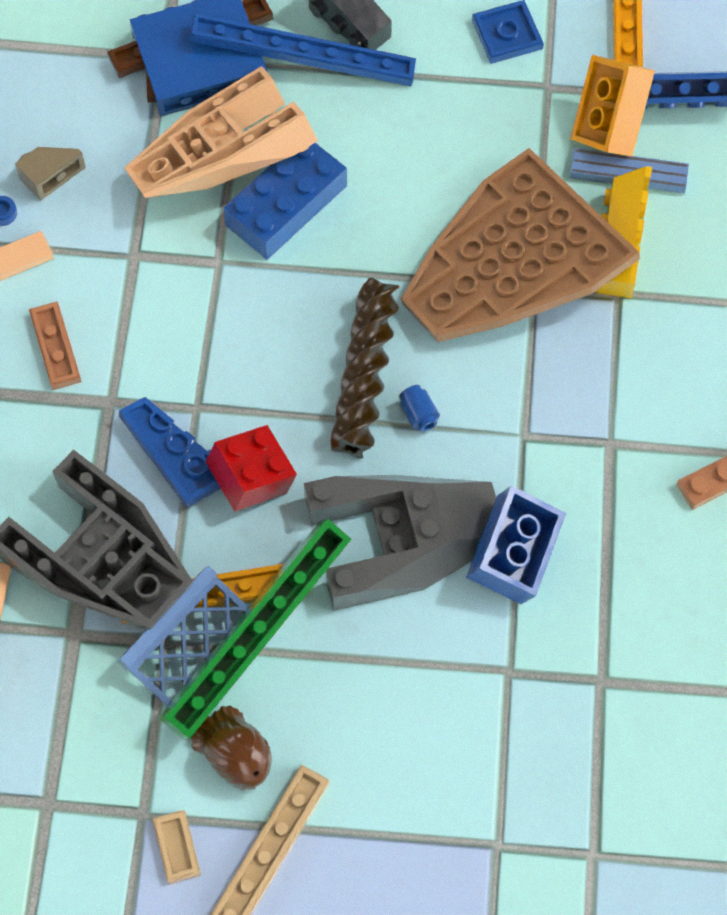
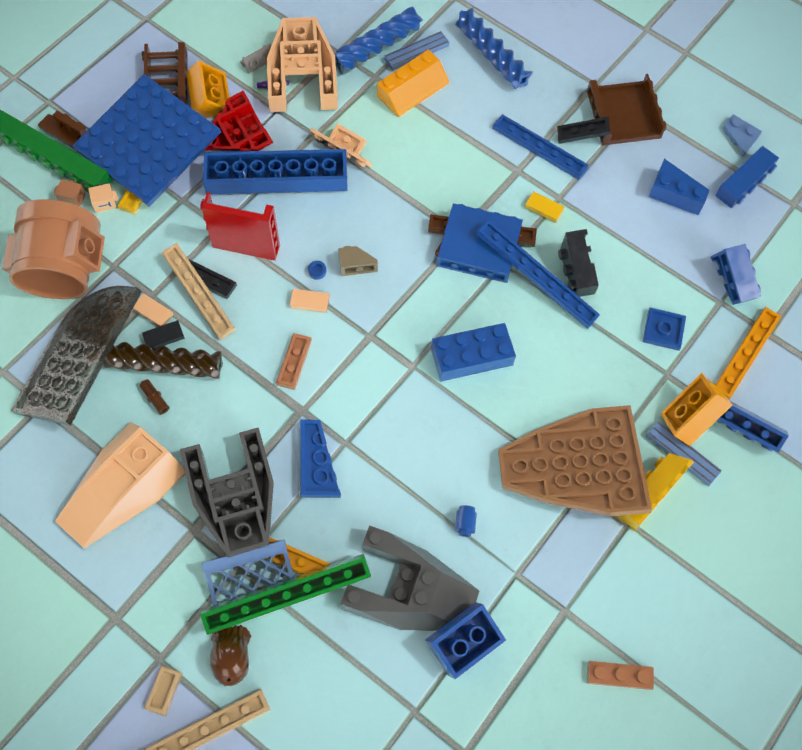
camera: 30 degrees right, 0 degrees up
light nougat wedge [124,66,318,198] -> none
red brick [206,425,297,512] -> none
dark brown piece [330,278,400,459] -> none

